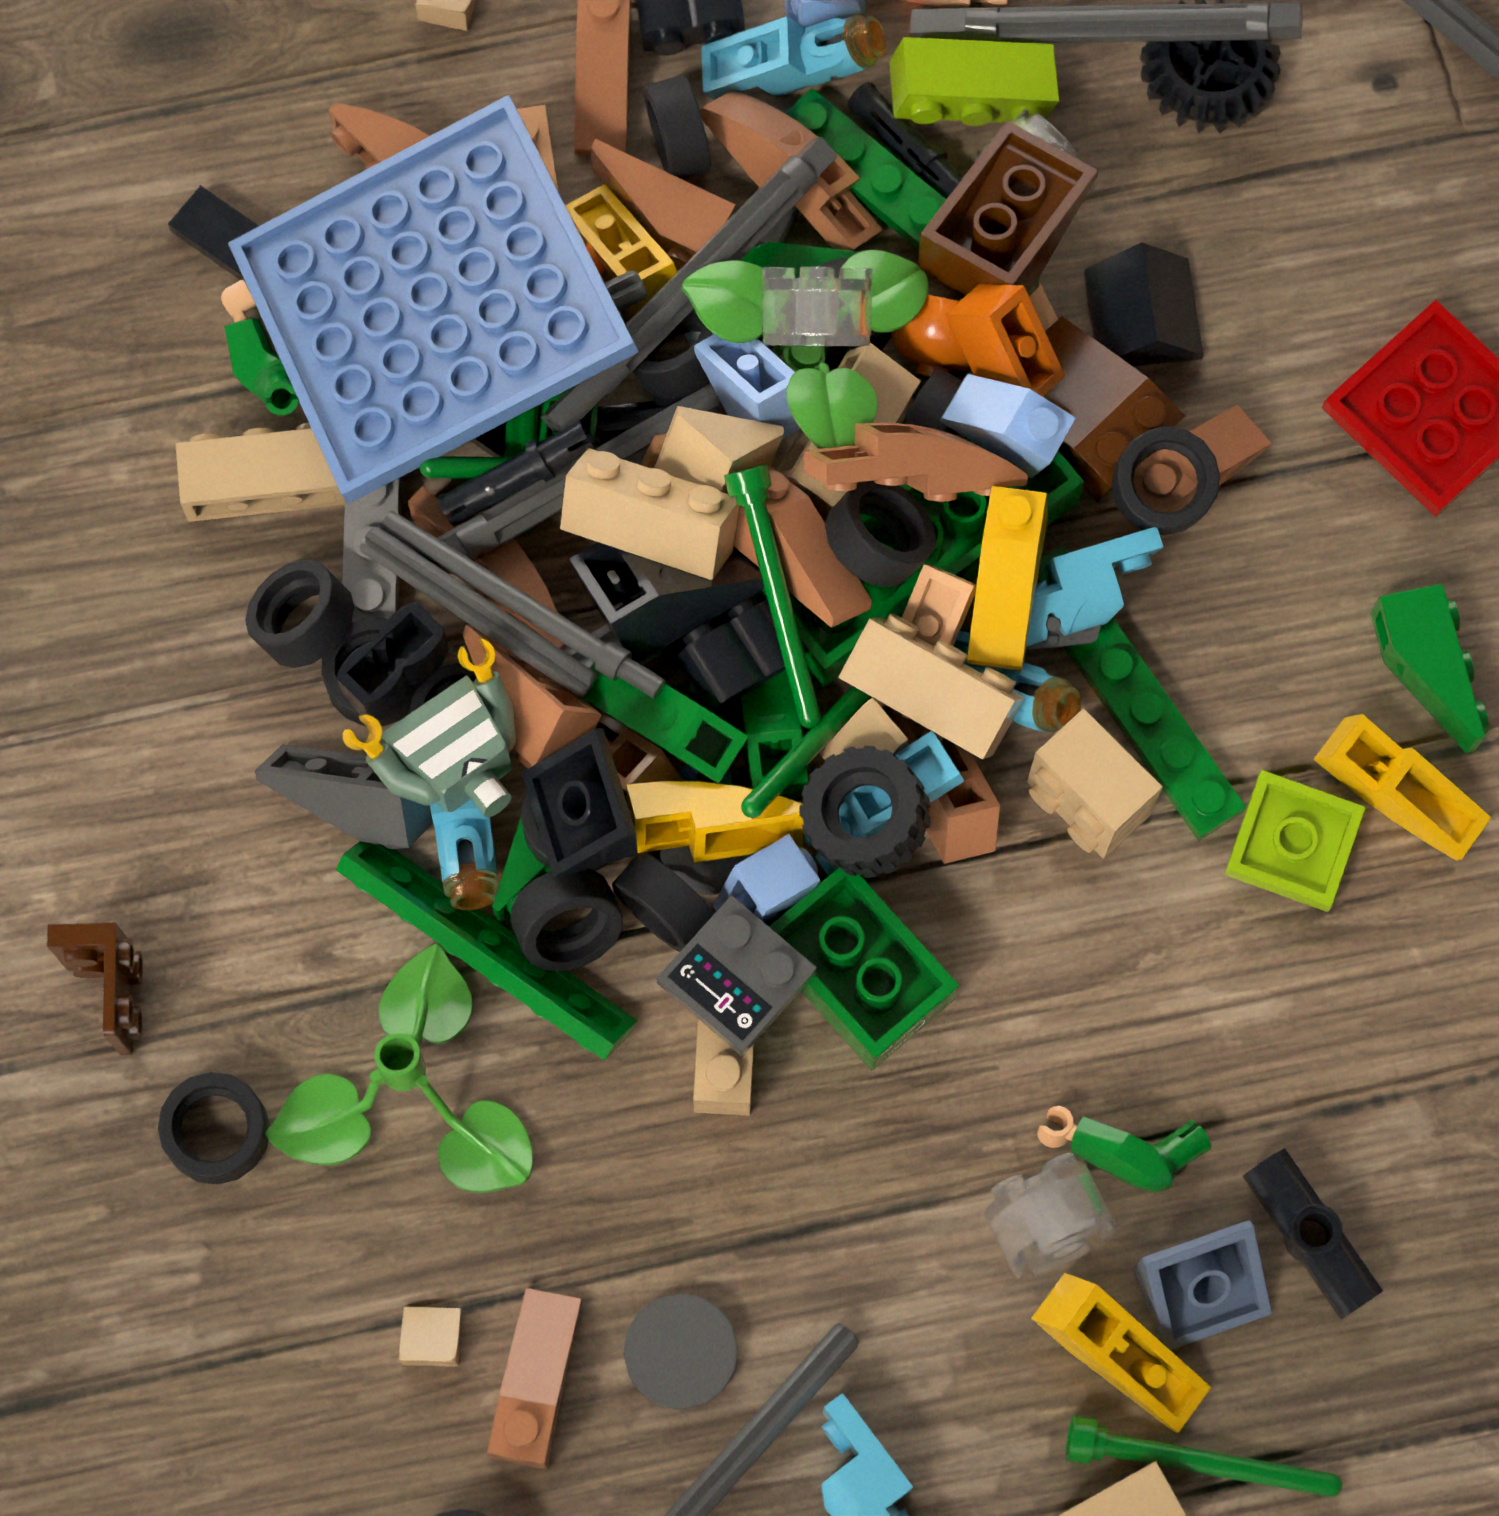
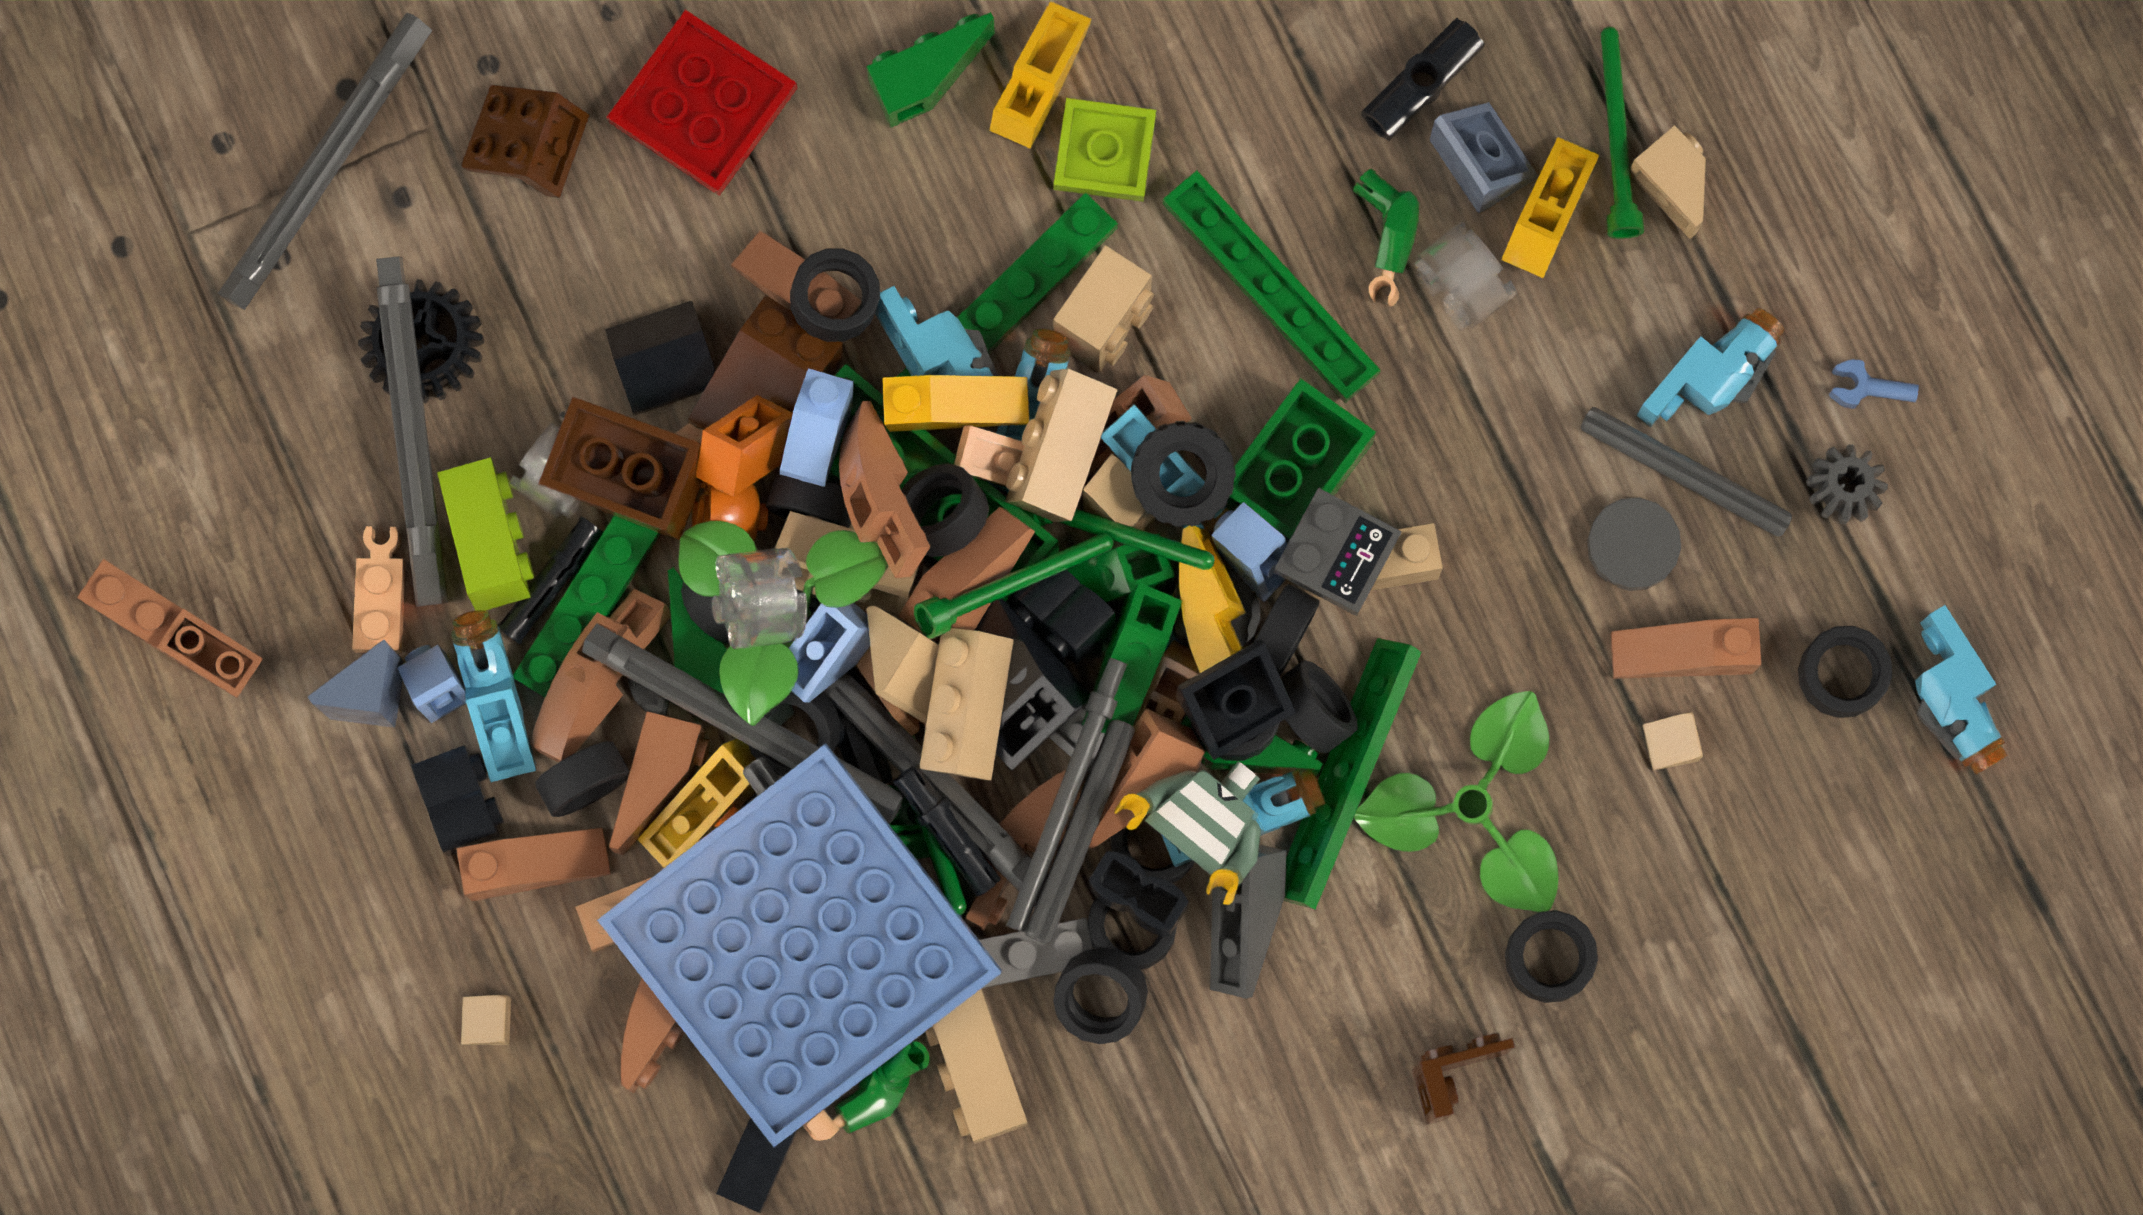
camera: 100 degrees left, 5 degrees up
none -> reddish brown bracket [461,85,590,198]
none -> green plate [1162,170,1380,403]

